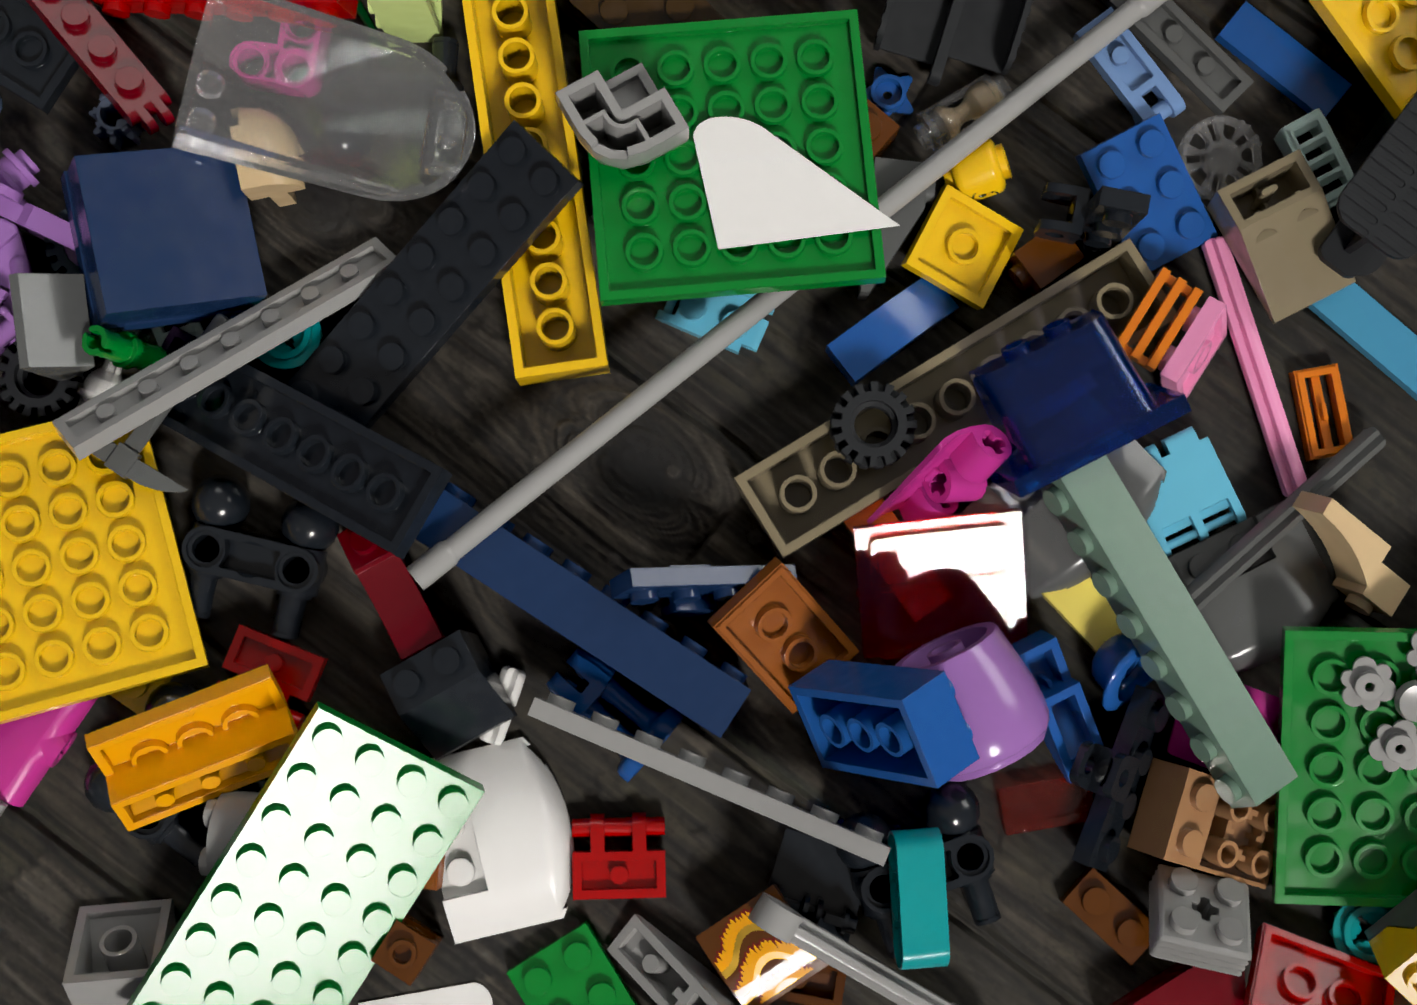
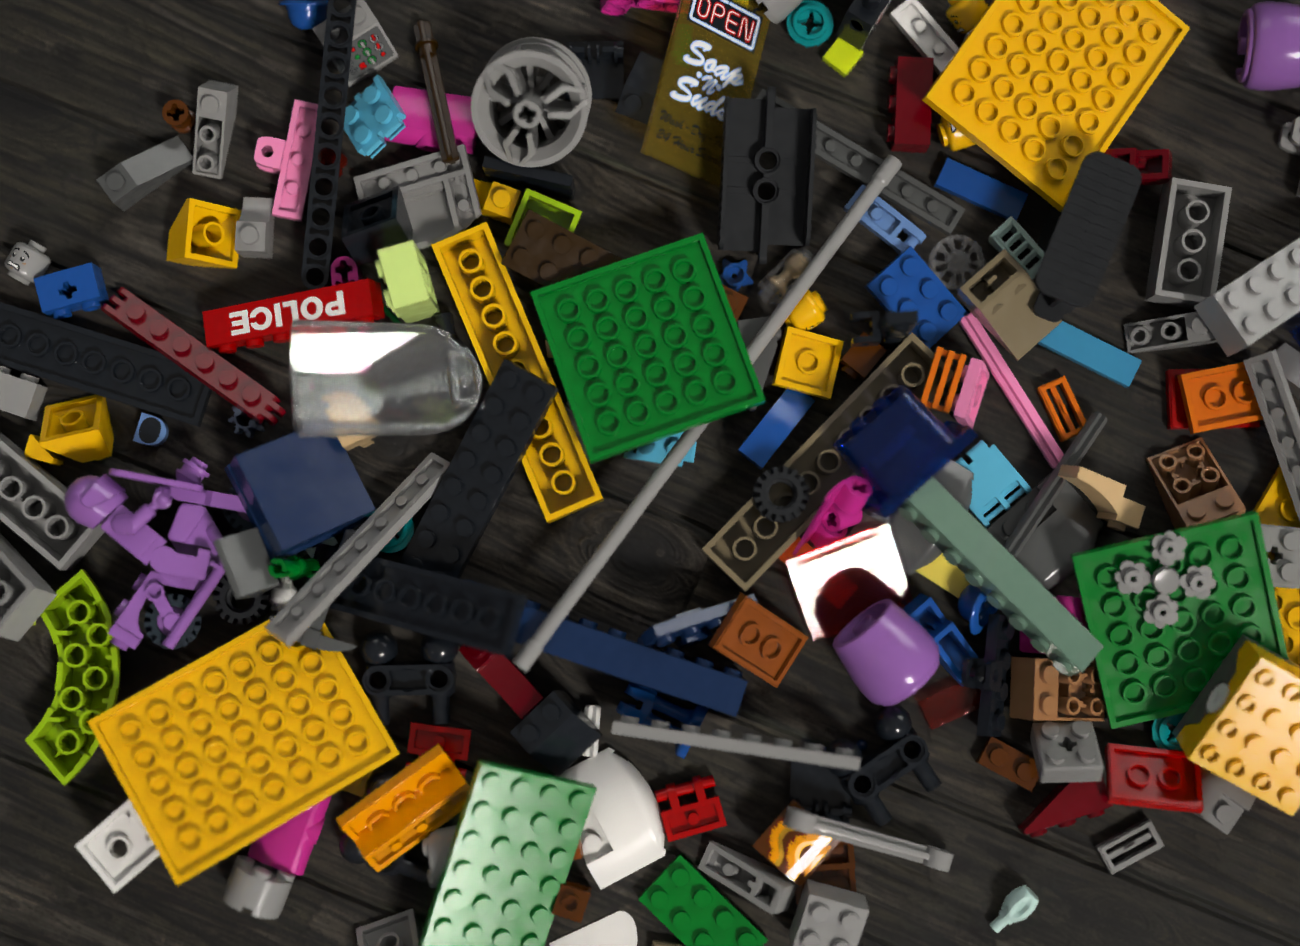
camera: 10 degrees left, 0 degrees up
light grey brick [555,63,689,170] -> none
white sticker [693,116,900,249] -> none
blue brick [788,659,980,789] -> none
teal beam [888,827,950,970] -> none

